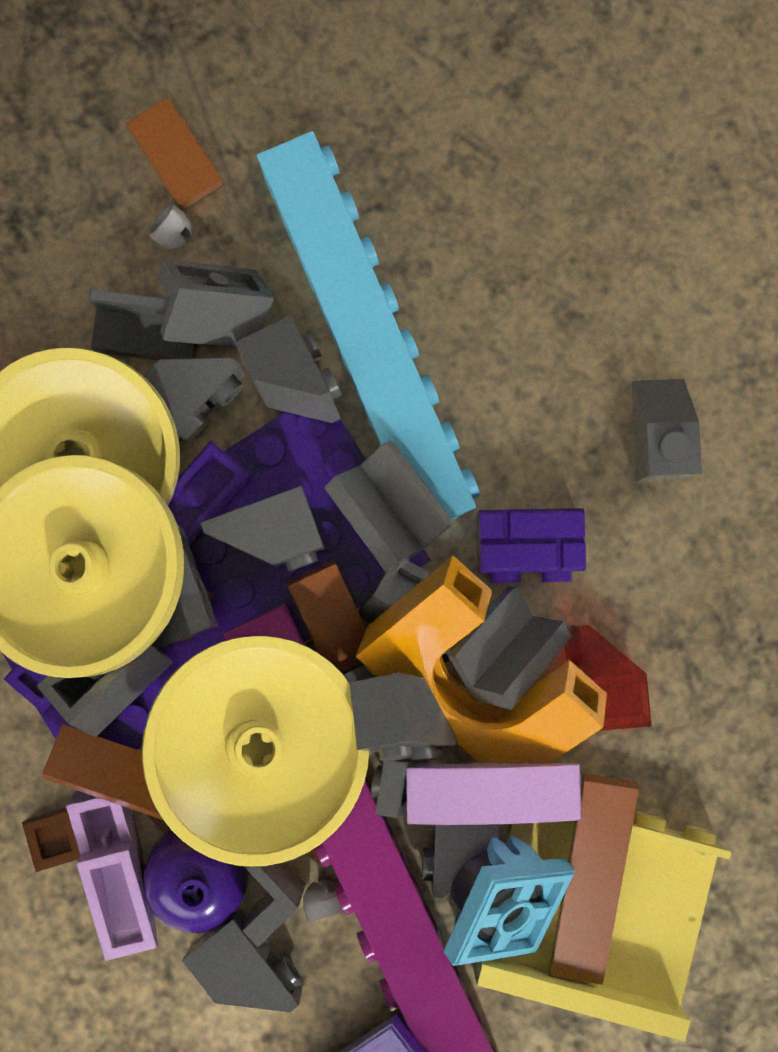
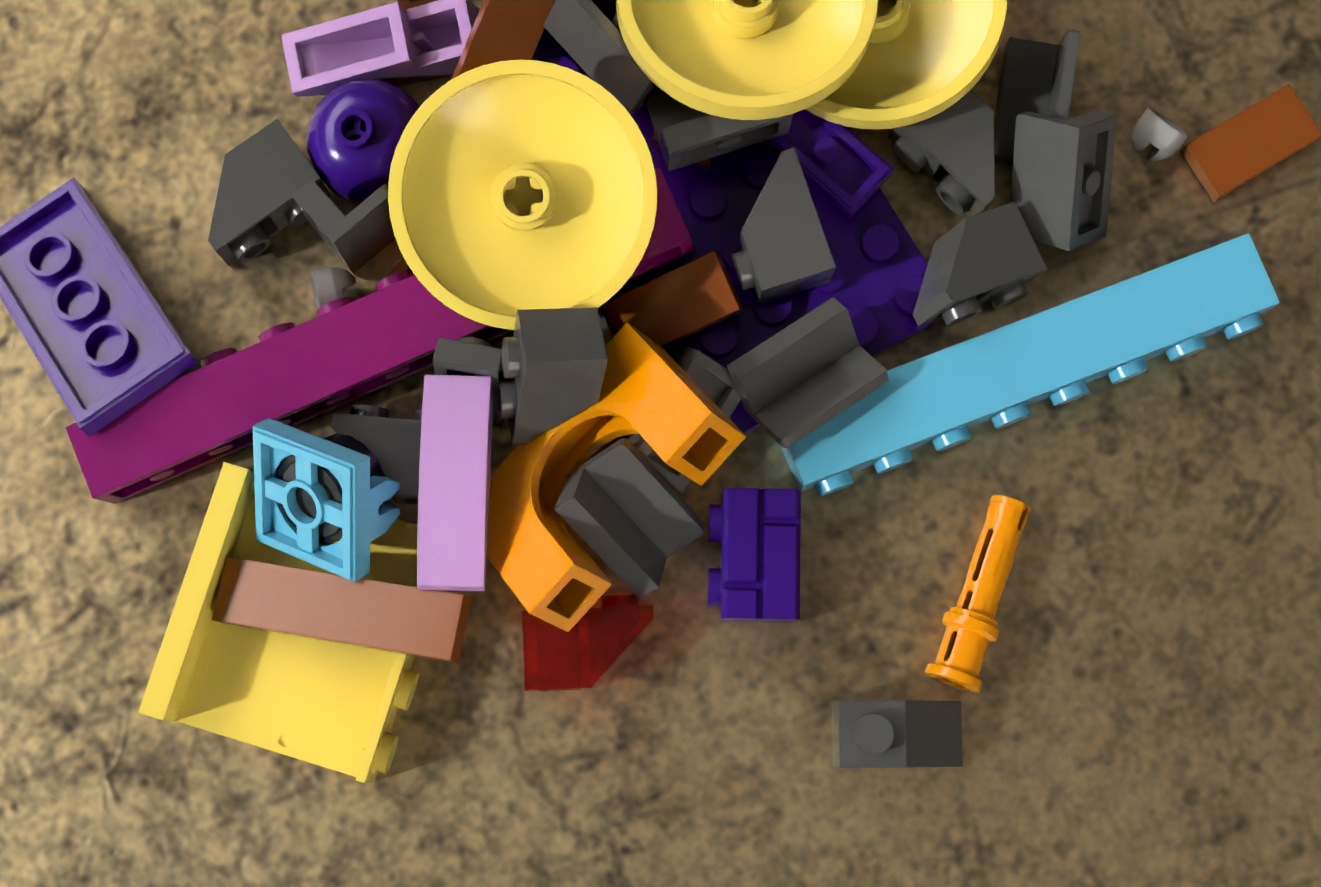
camera: 90 degrees right, 5 degrees down
none -> light orange pin [925,495,1031,693]

